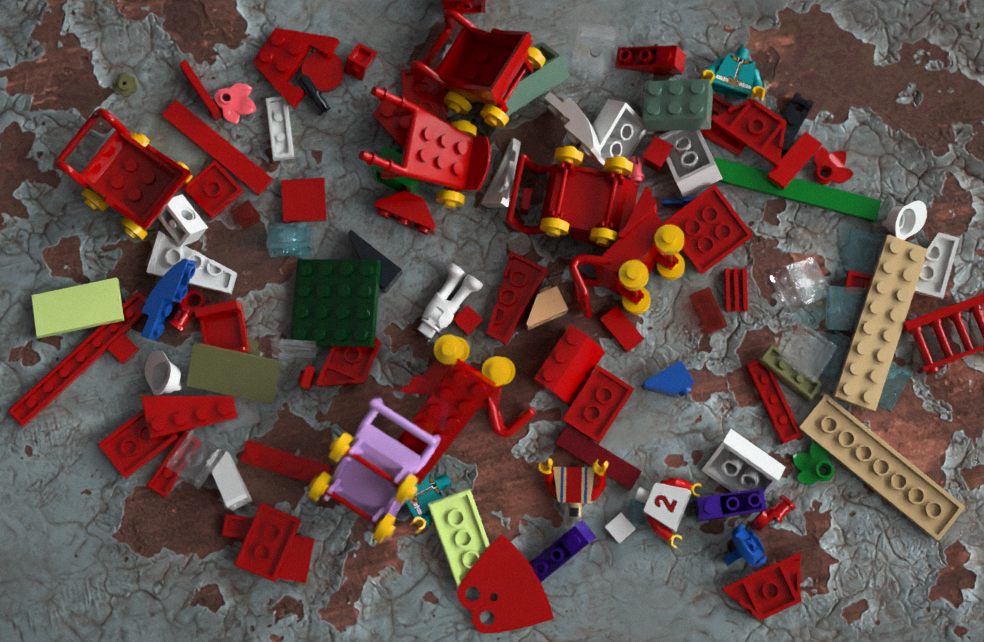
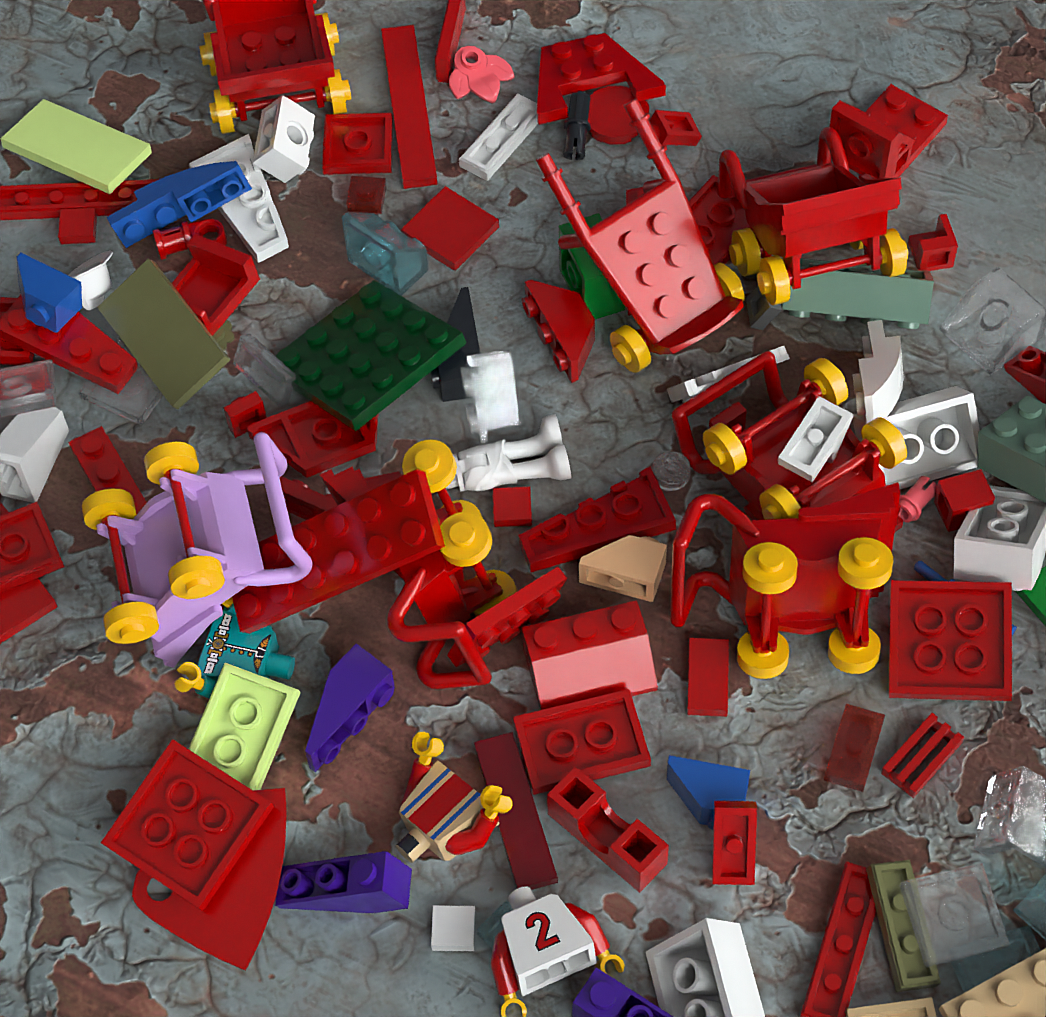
camera: 50 degrees right, 20 degrees down
none -> blue slope [16,253,82,333]
none -> red plate [101,739,274,911]
none -> red plate [279,476,338,520]
none -> dark purple slope [305,644,395,772]
none -> red plate [447,566,567,668]
none -> clear bracket [461,350,521,443]
none -> red arch [547,766,669,893]
none -> red plate [712,801,757,885]
none -> white slope [778,396,853,482]
none -> red panel [908,214,958,271]

